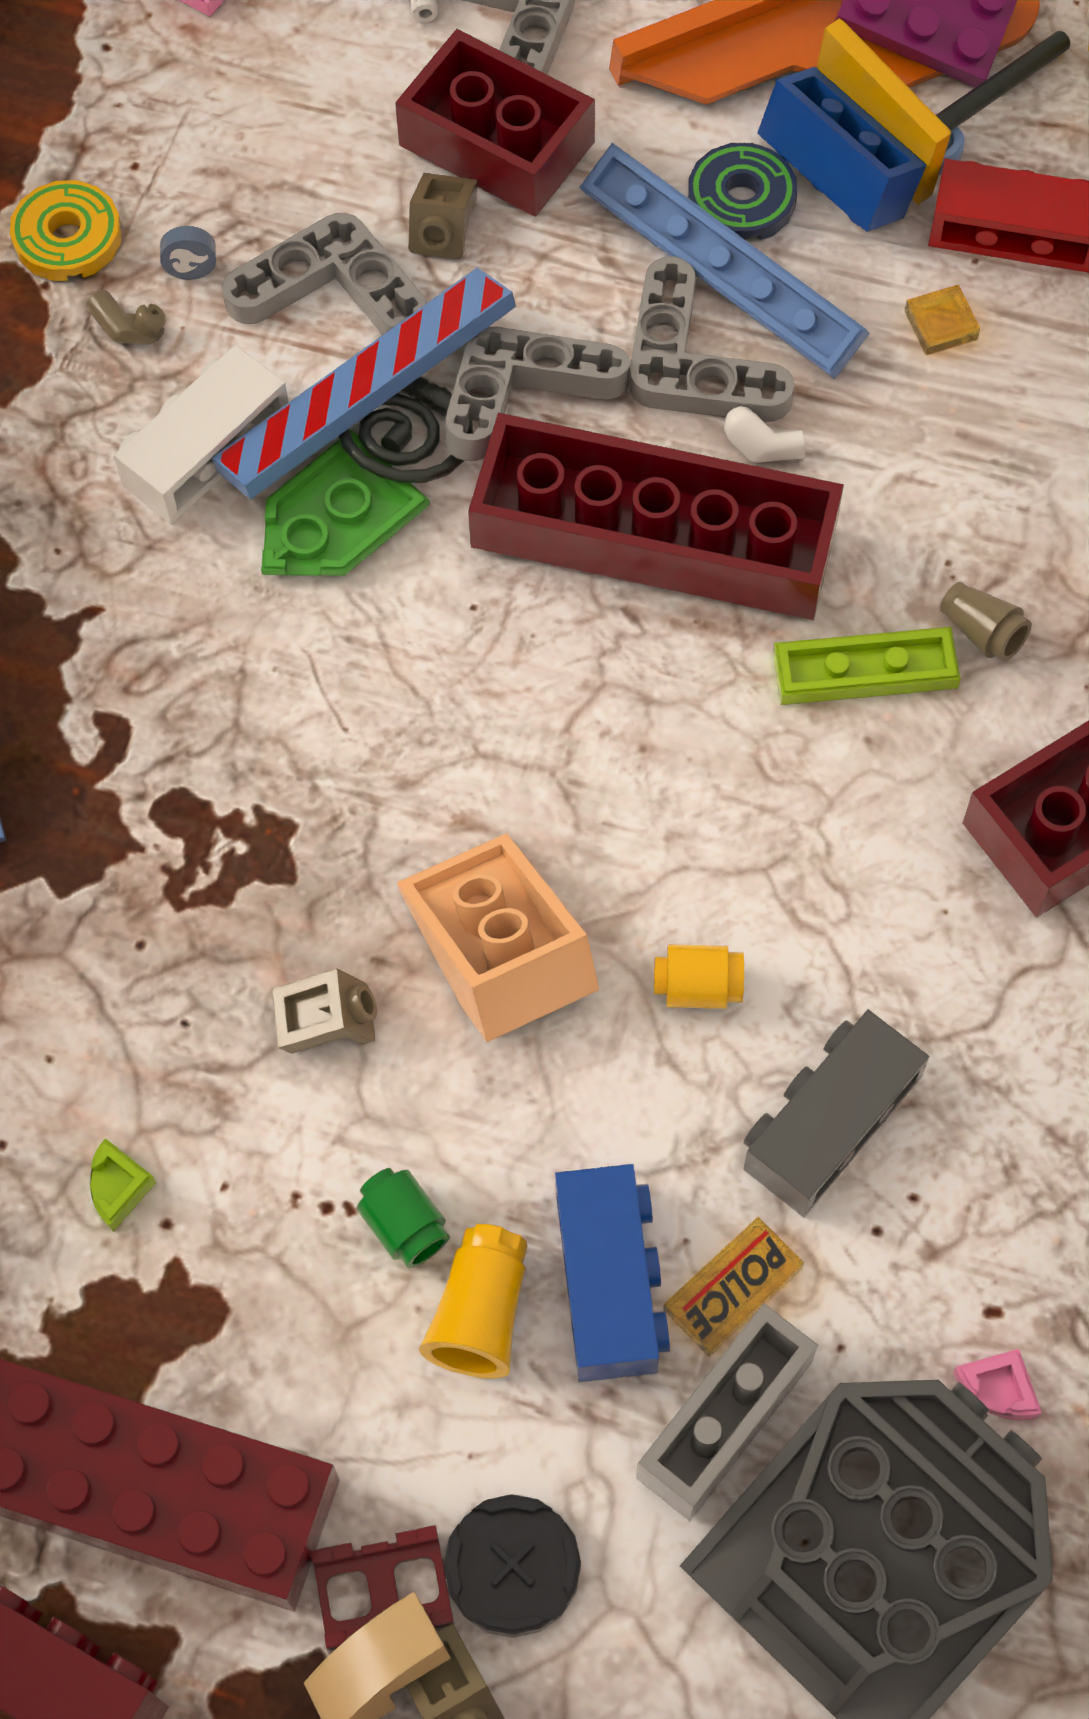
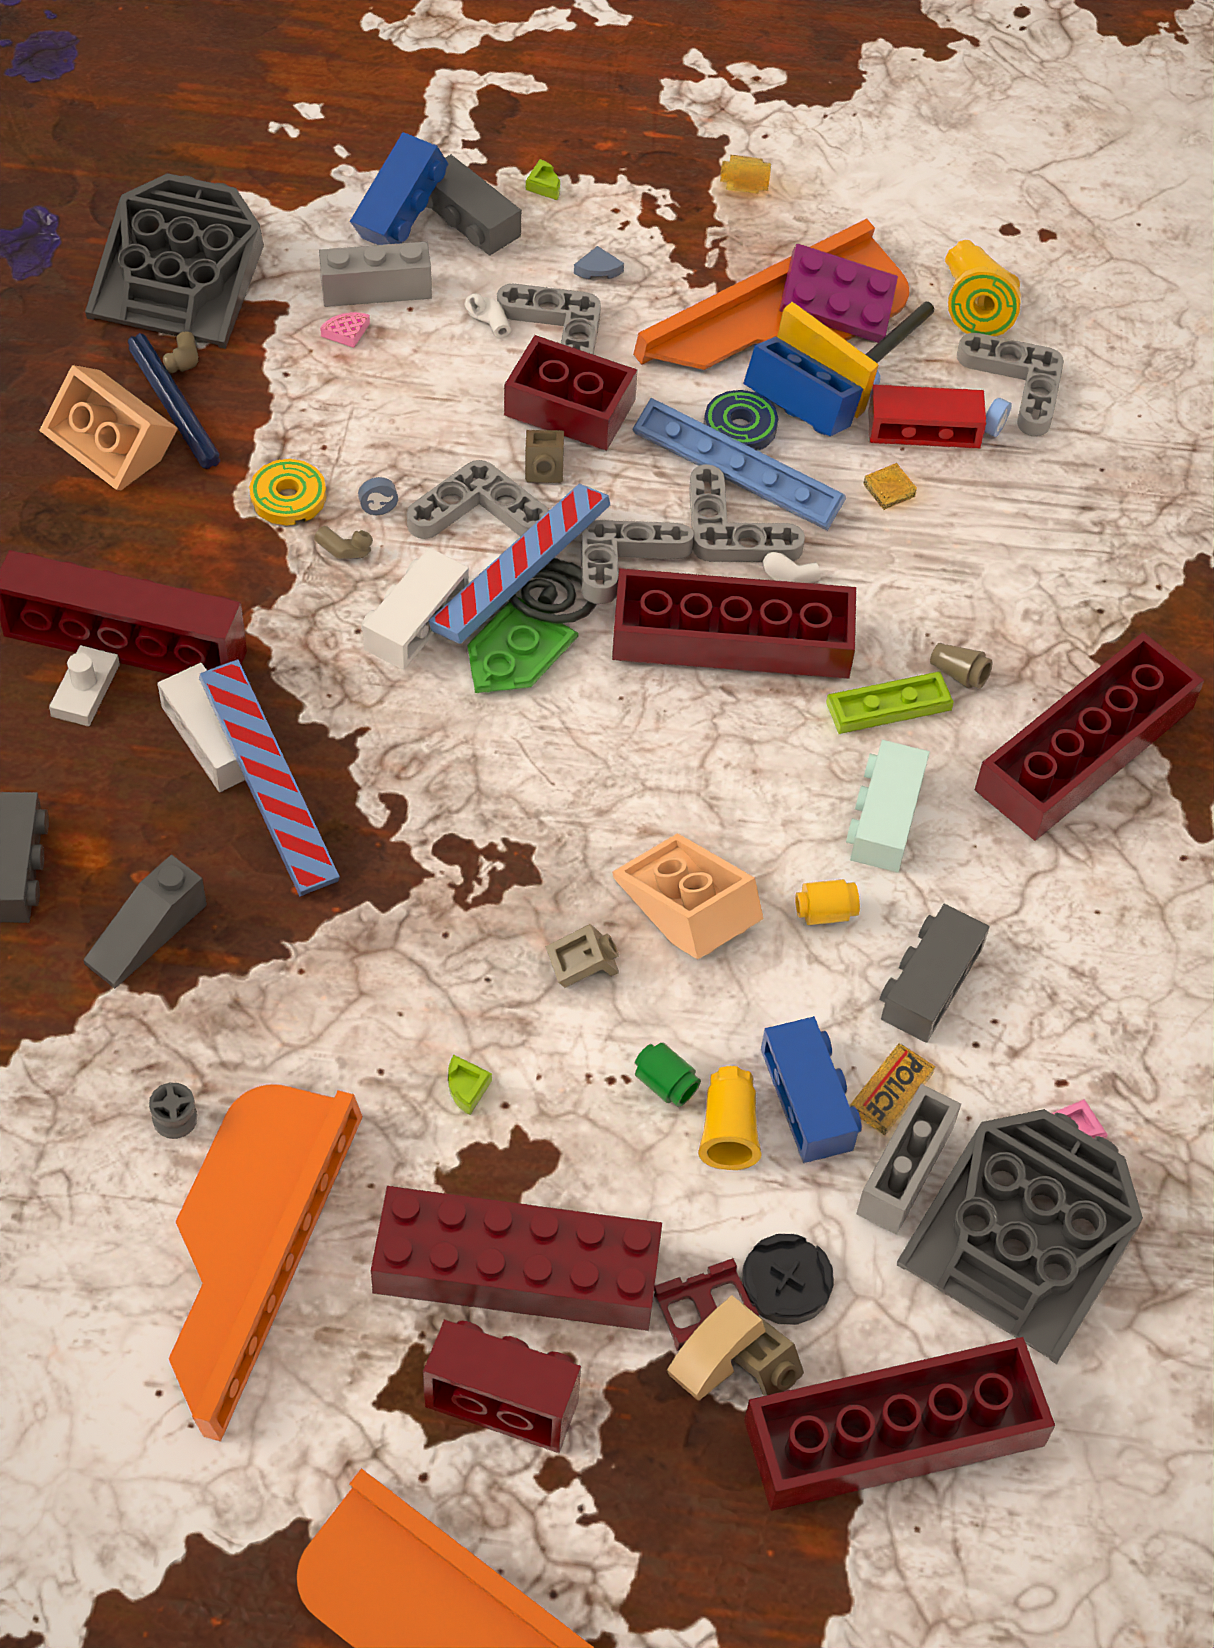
camera: 15 degrees left, 10 degrees down
none -> light aqua brick [846,740,930,873]

